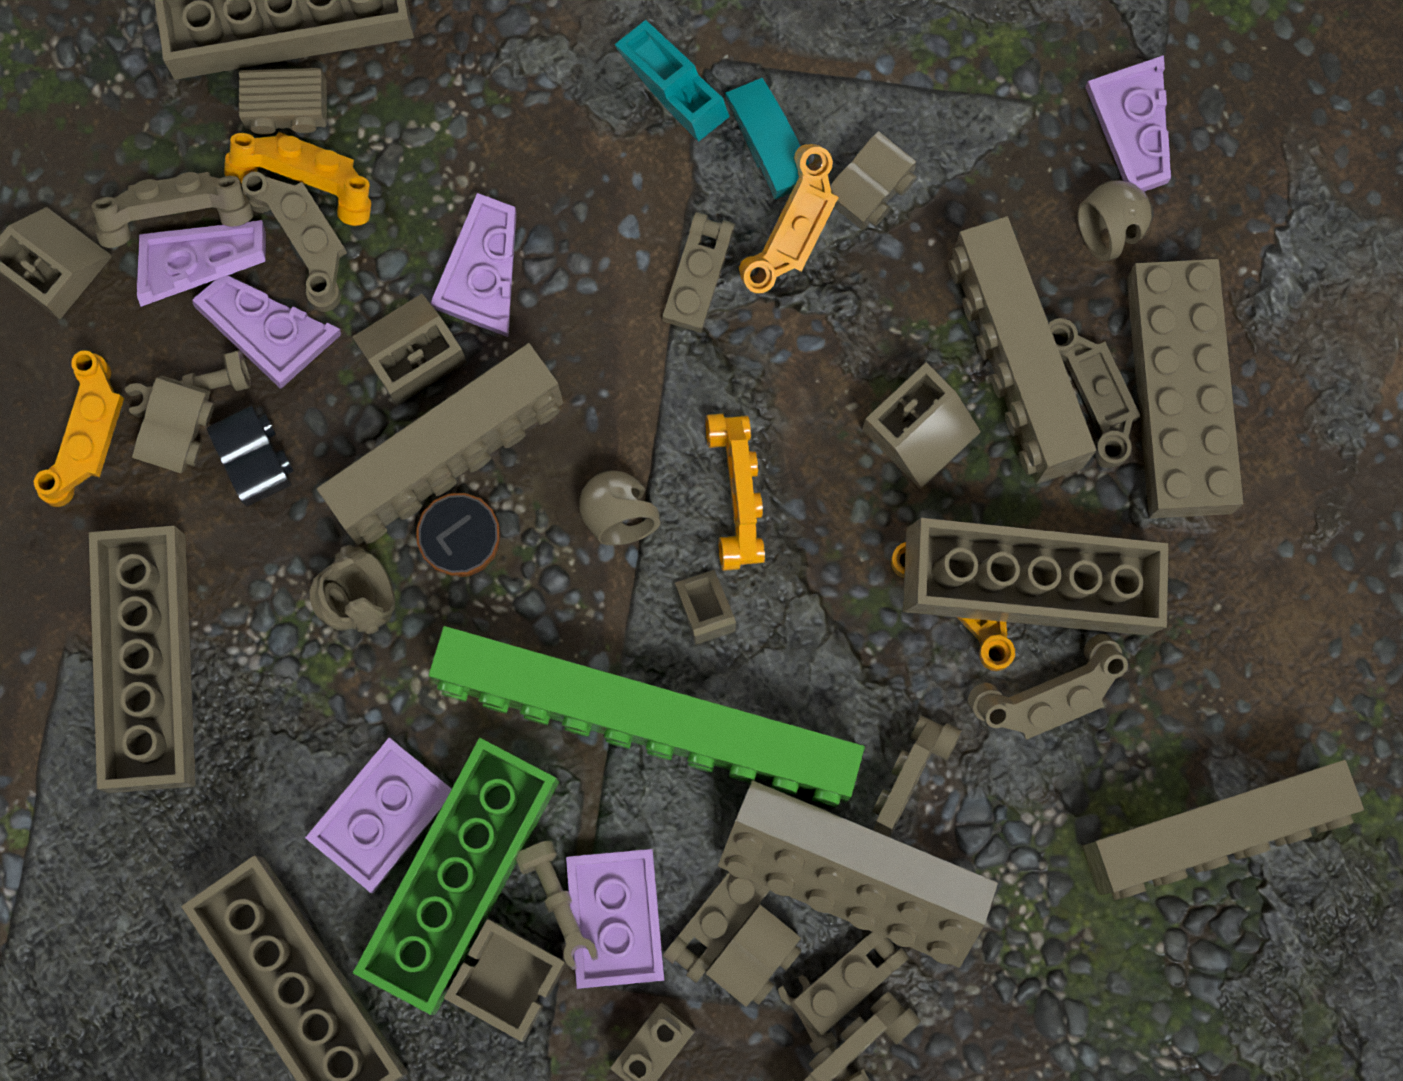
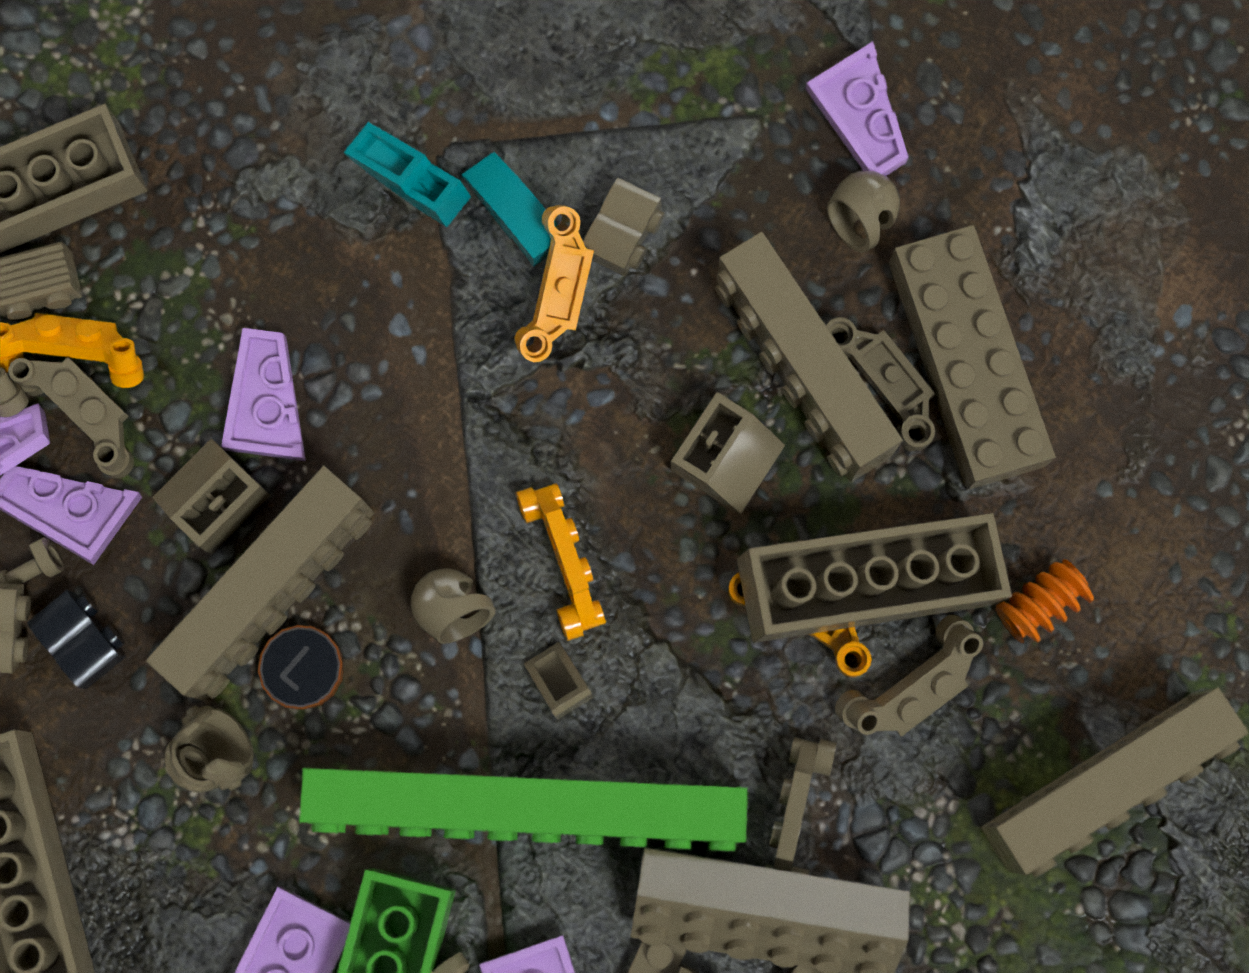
camera: 10 degrees left, 0 degrees up
dark tan plate [662,212,736,333] -> none
none -> orange piece [995,559,1094,644]

